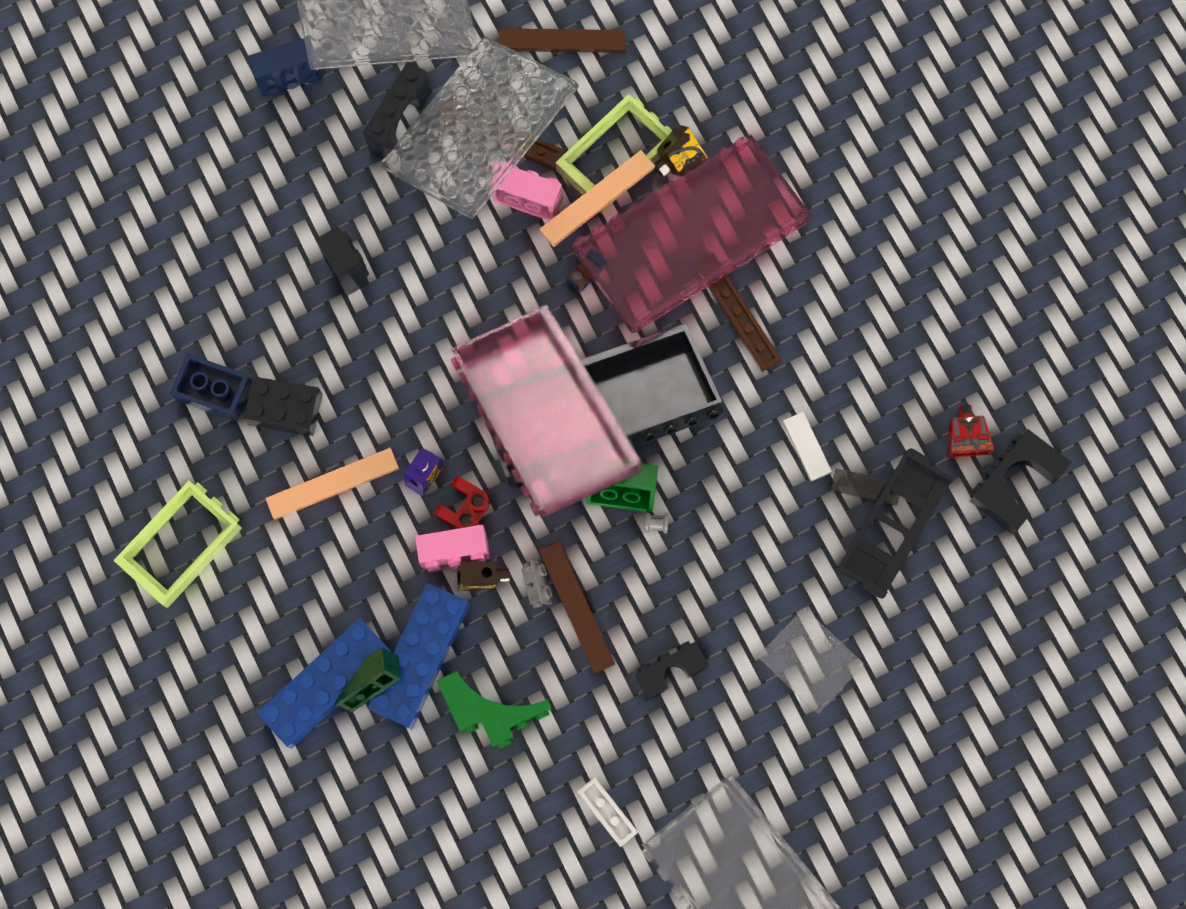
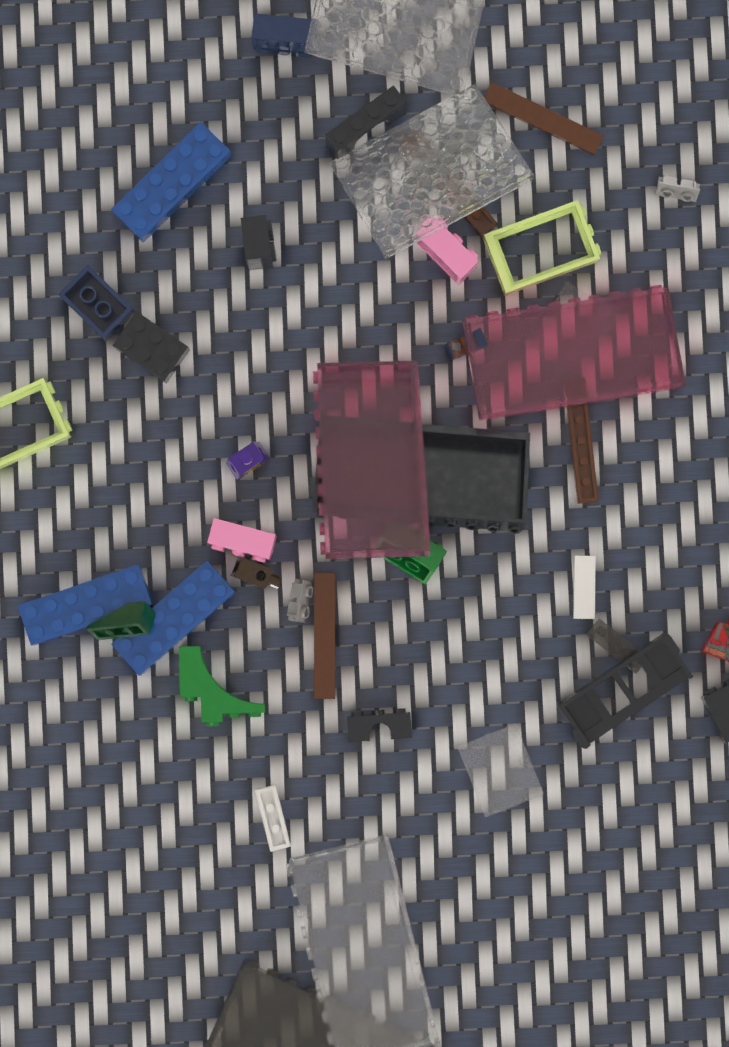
camera: 15 degrees right, 10 degrees up
light nougat tile [266,448,399,520] -> none
red piece [433,476,490,529] -> none
light nougat tile [540,150,655,247] -> none
light grey bush [645,512,668,534] -> none
torso [655,124,709,177] -> none
none -> blue brick [111,122,232,243]
none -> light grey hinge [655,175,700,202]

